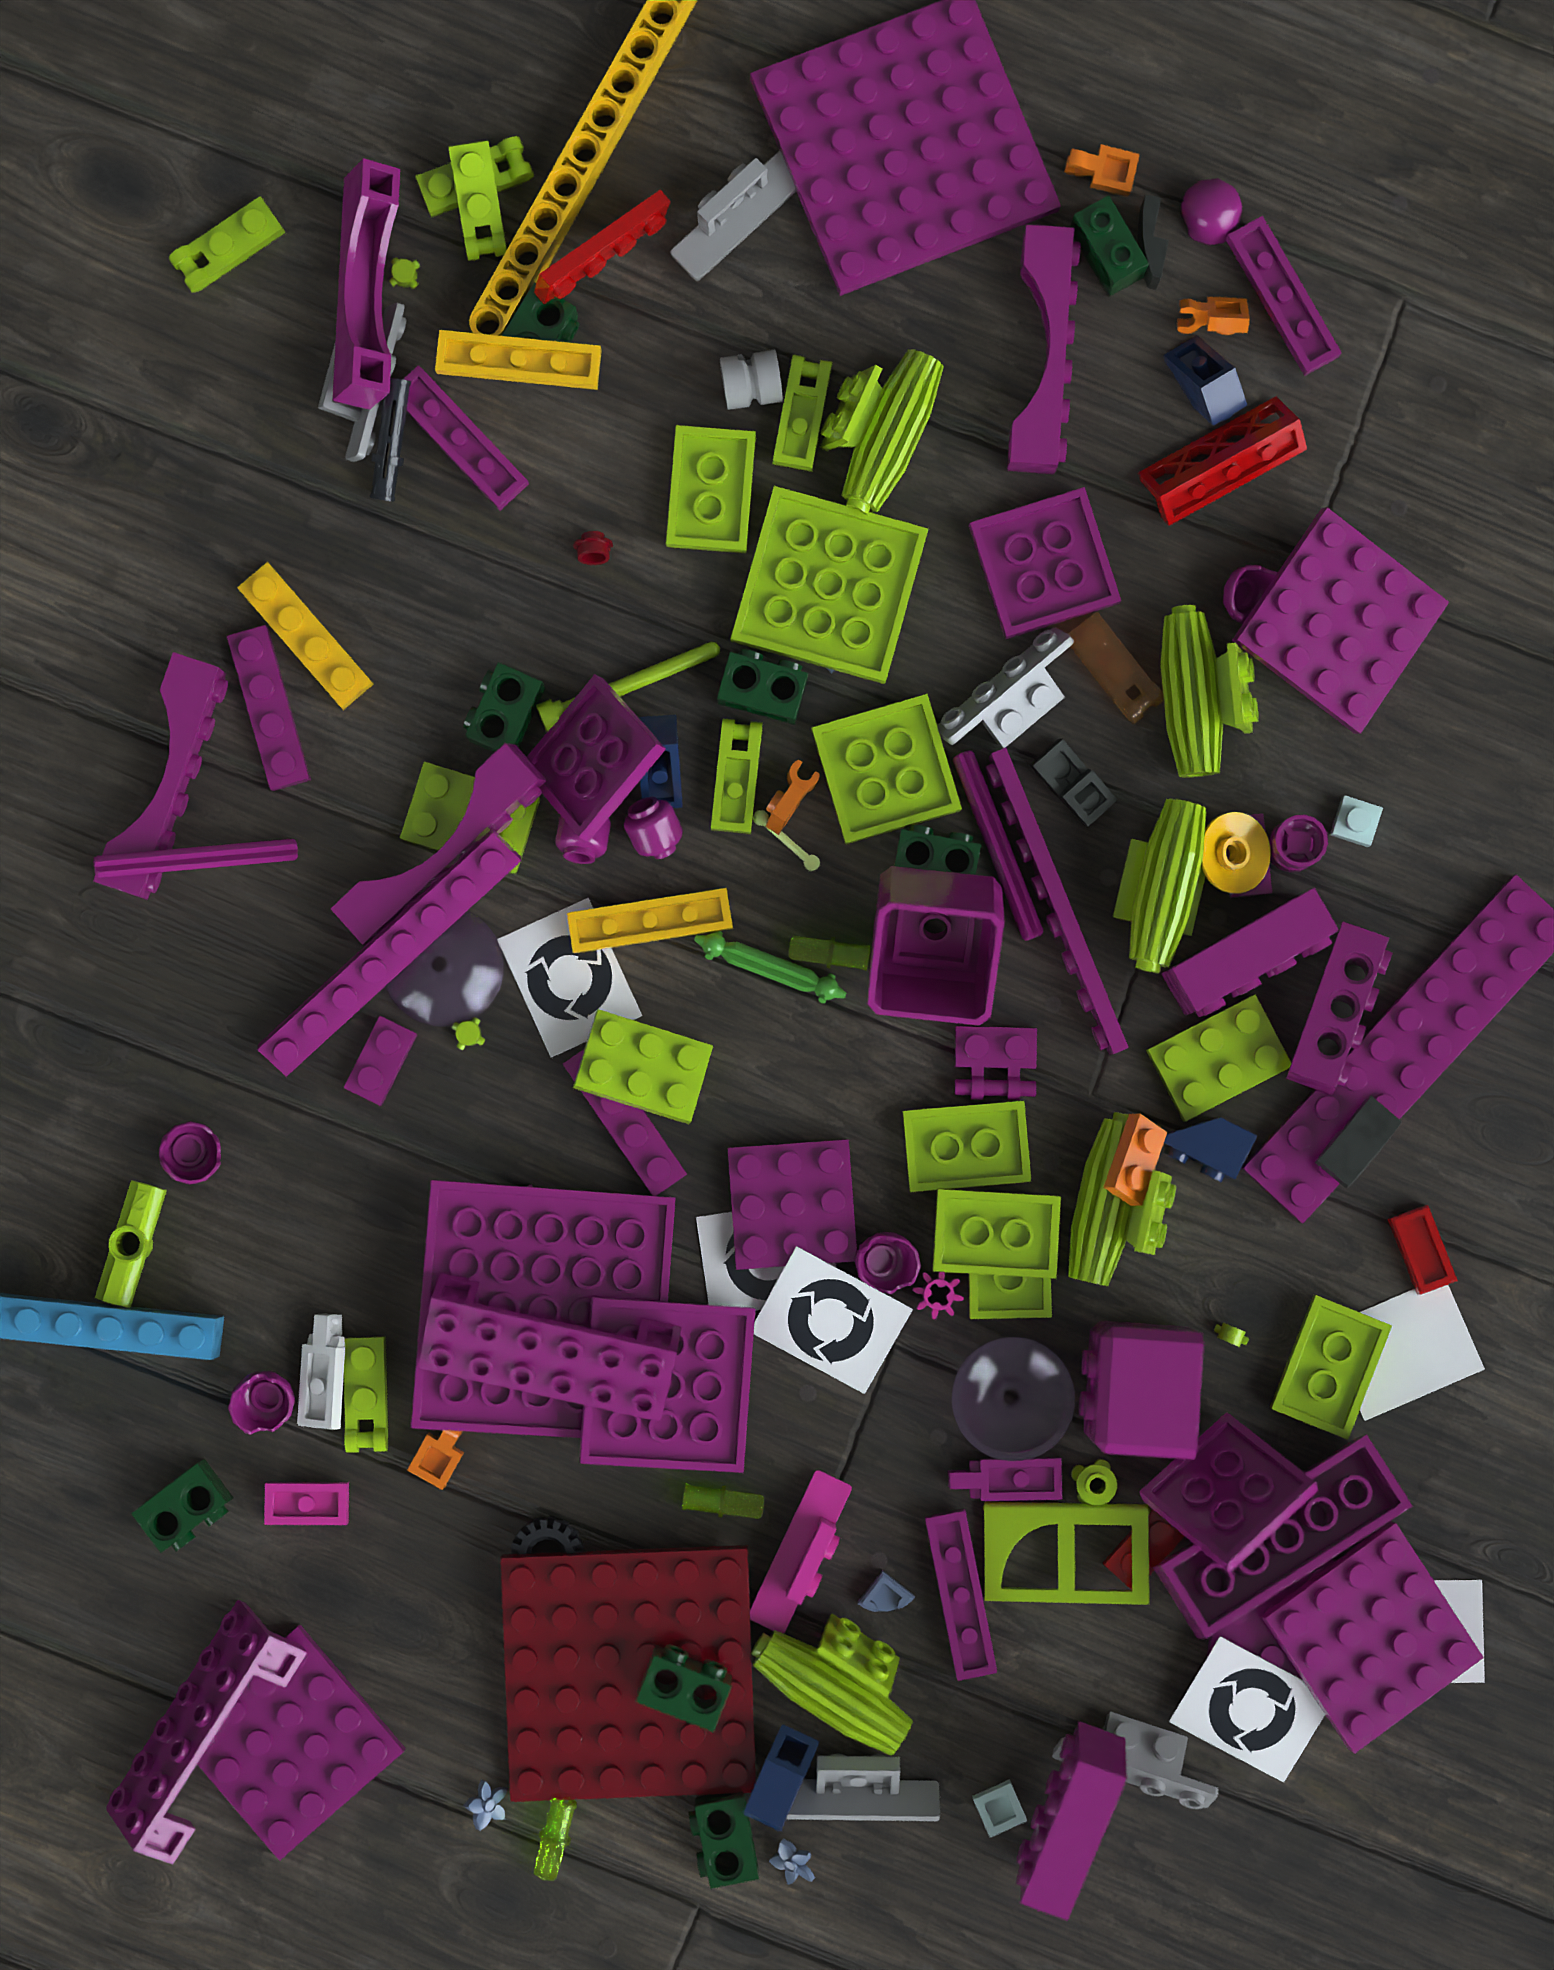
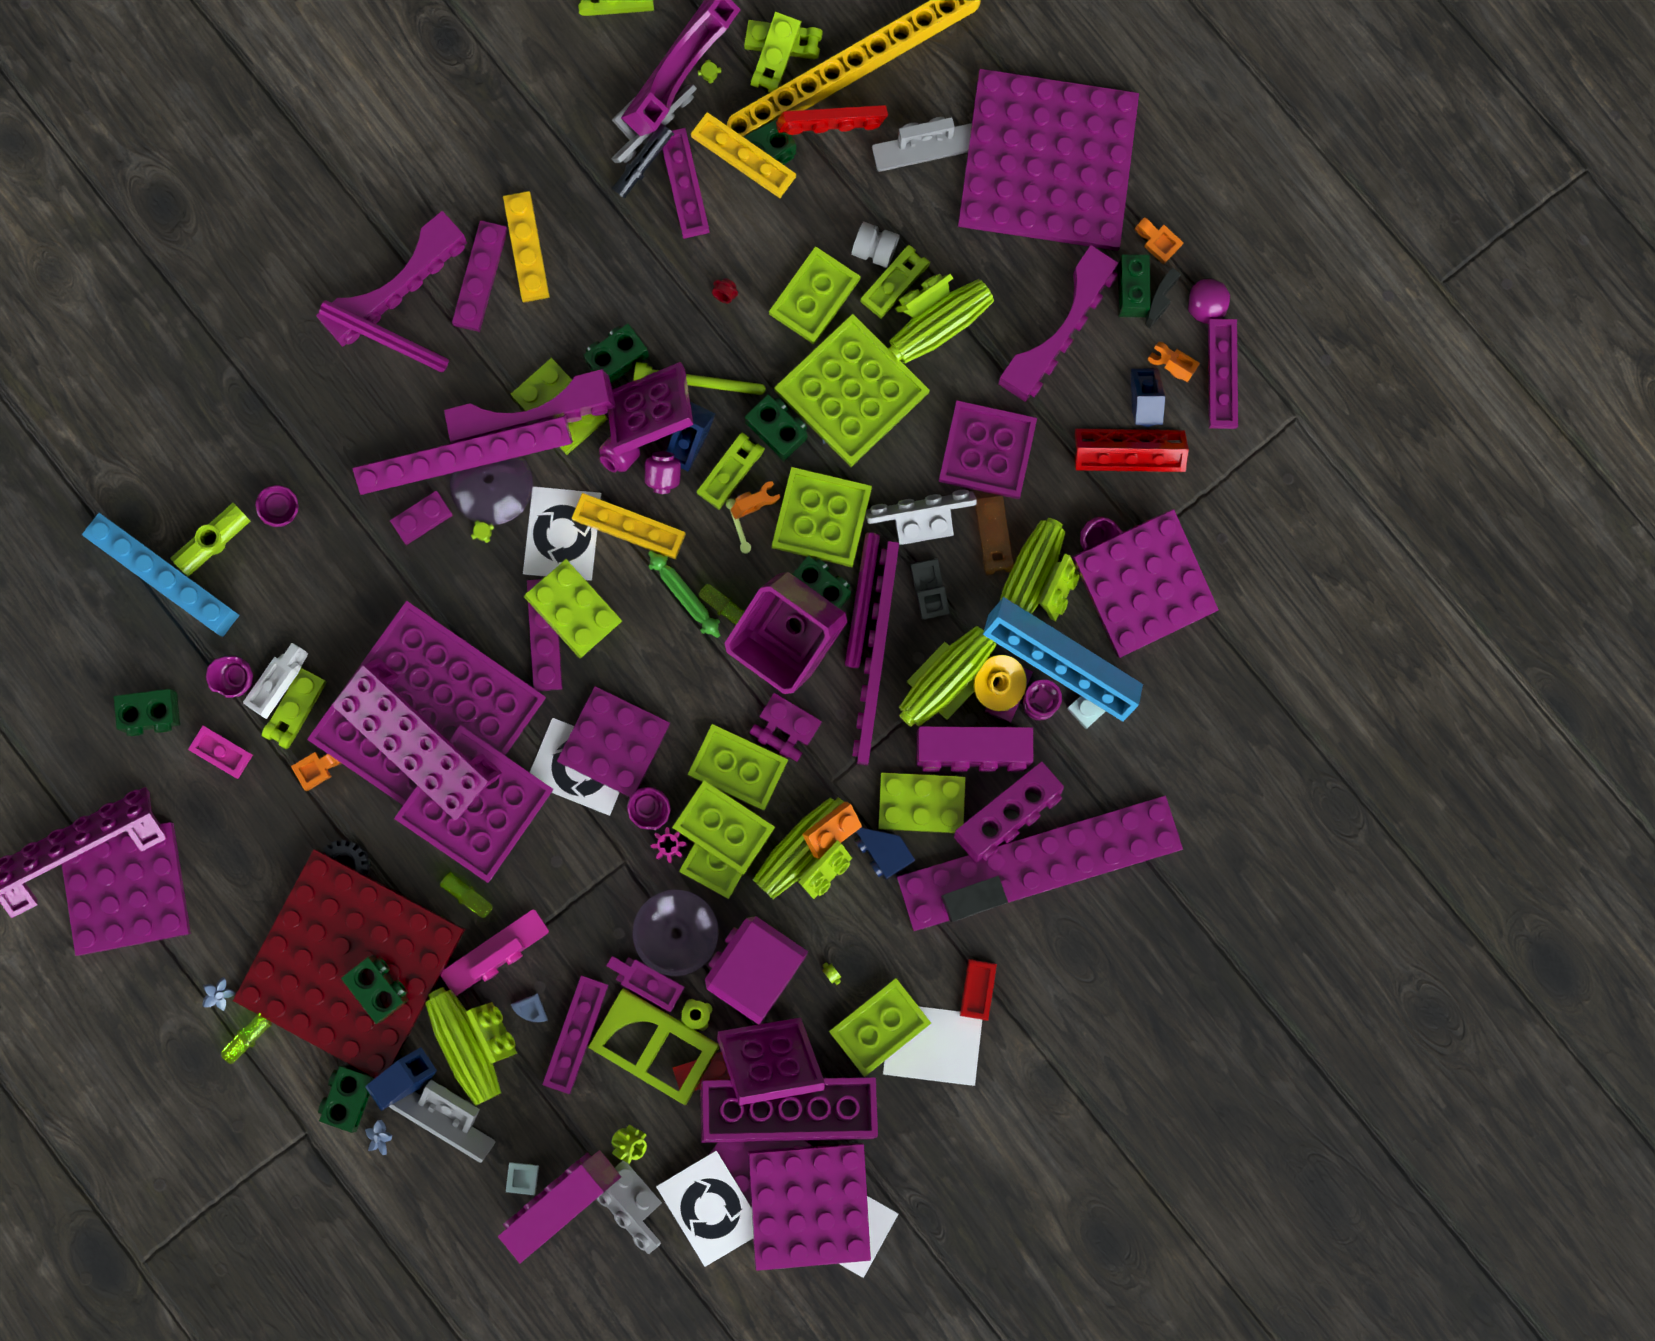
camera: 30 degrees right, 5 degrees down
white sticker [754,1246,913,1394] -> none
none -> lime gear [611,1125,647,1164]
none -> dark azure brick [983,597,1143,721]

